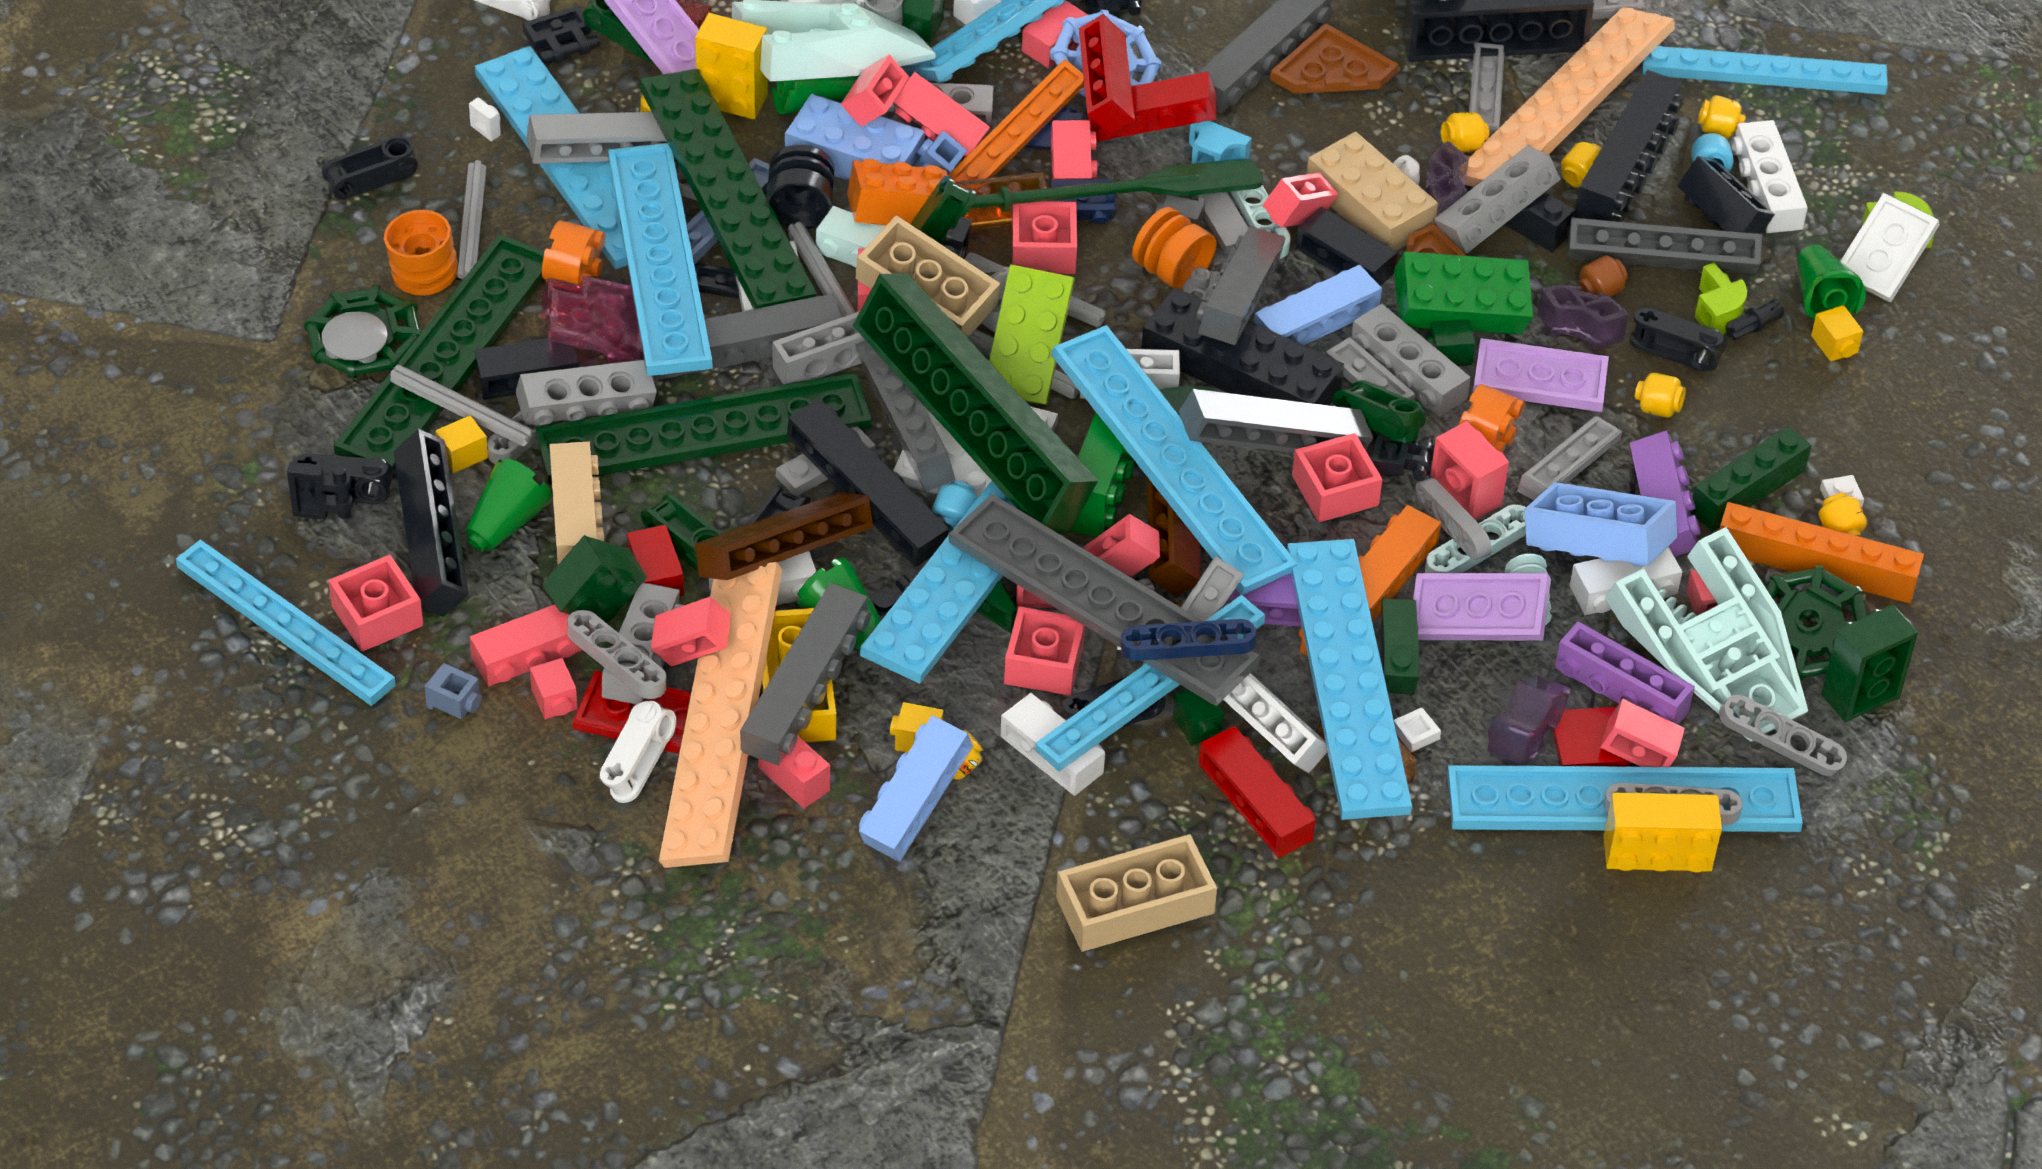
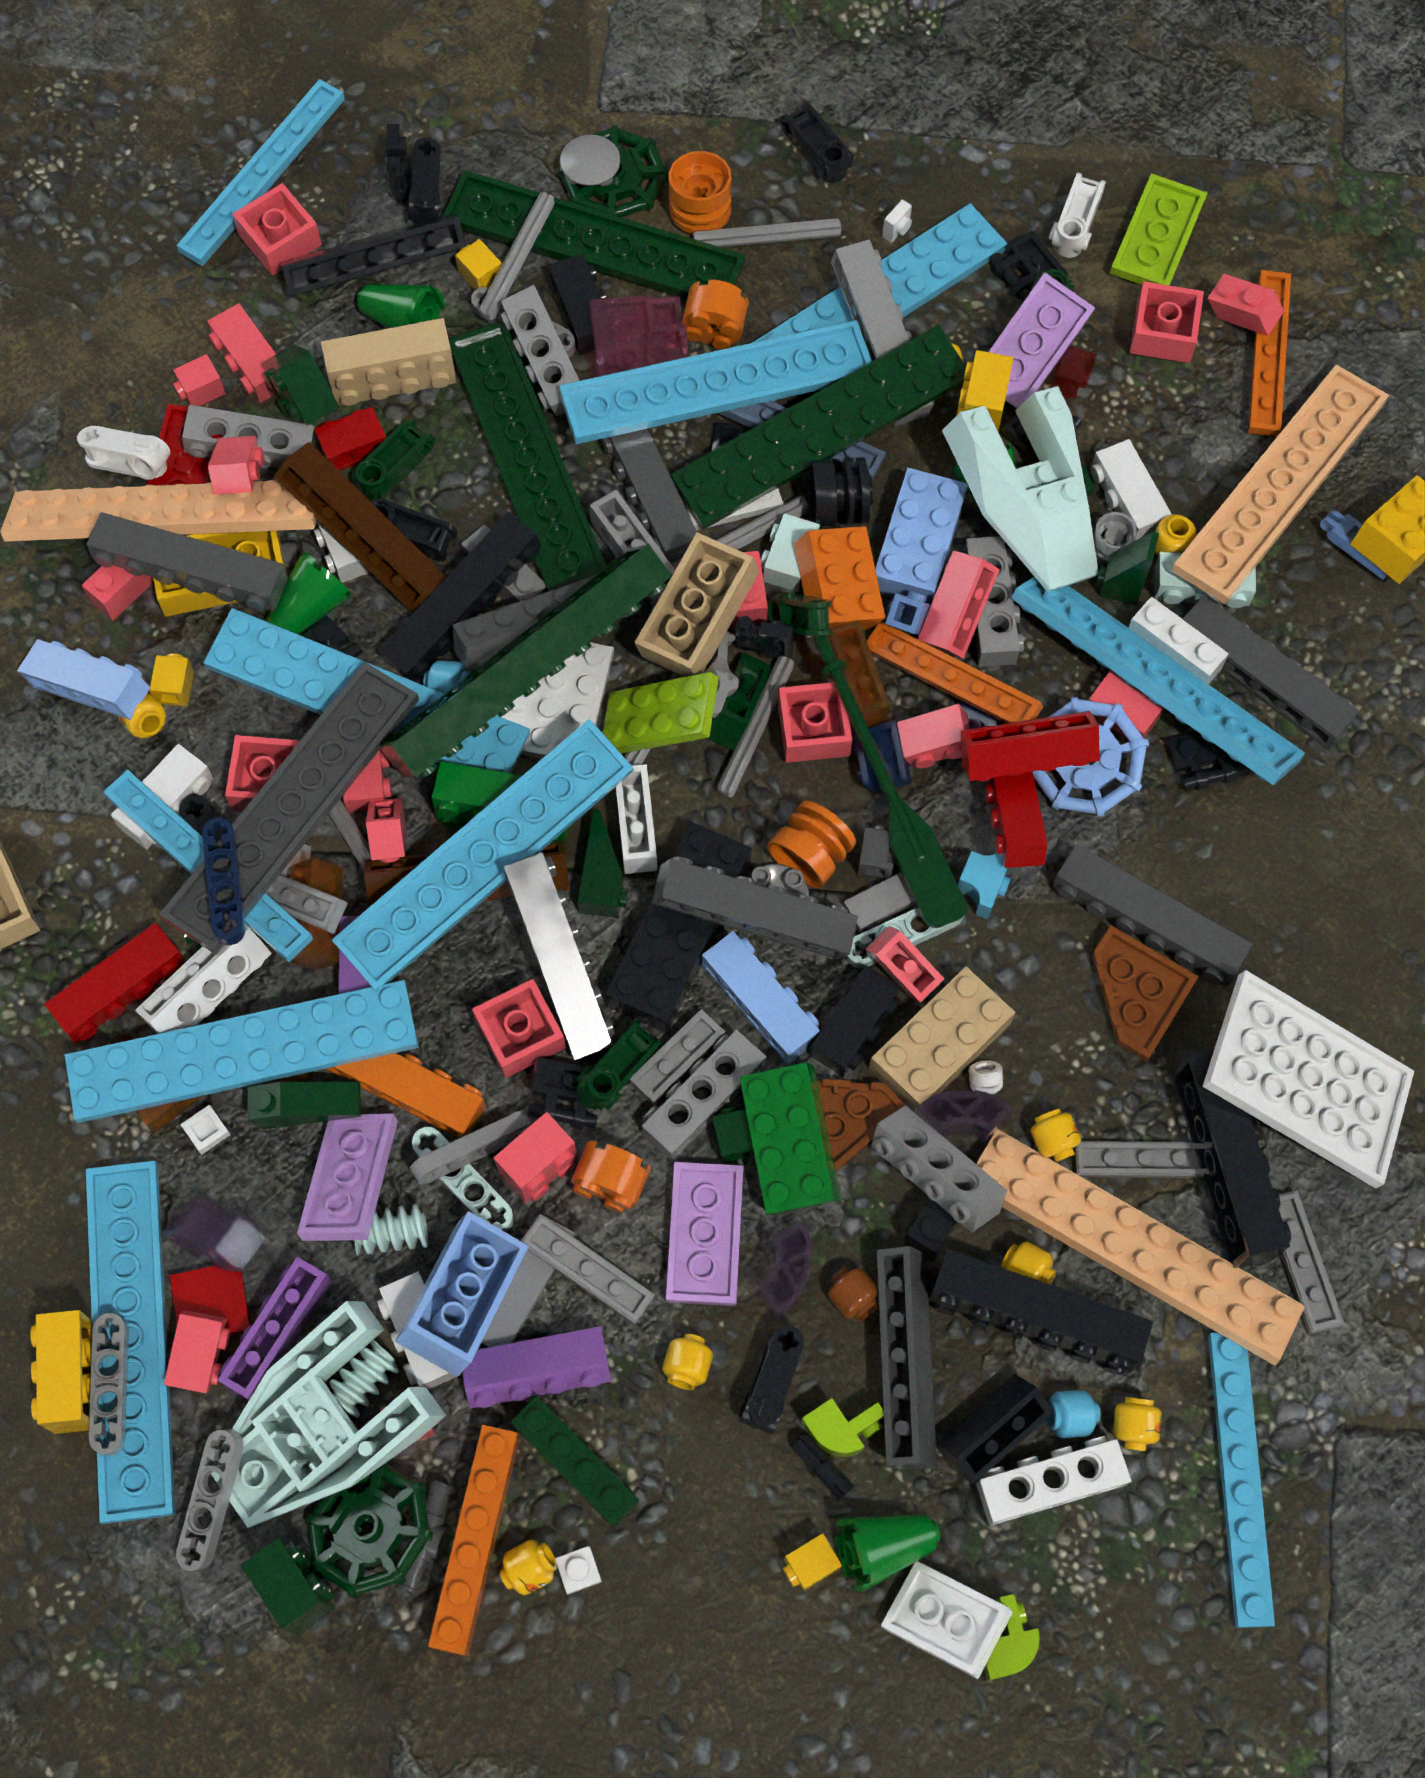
camera: 85 degrees right, 20 degrees up
sand blue brick [425,663,482,719] -> none
light grey beam [567,610,666,699] -> none
coral brick [841,54,909,127] -> none

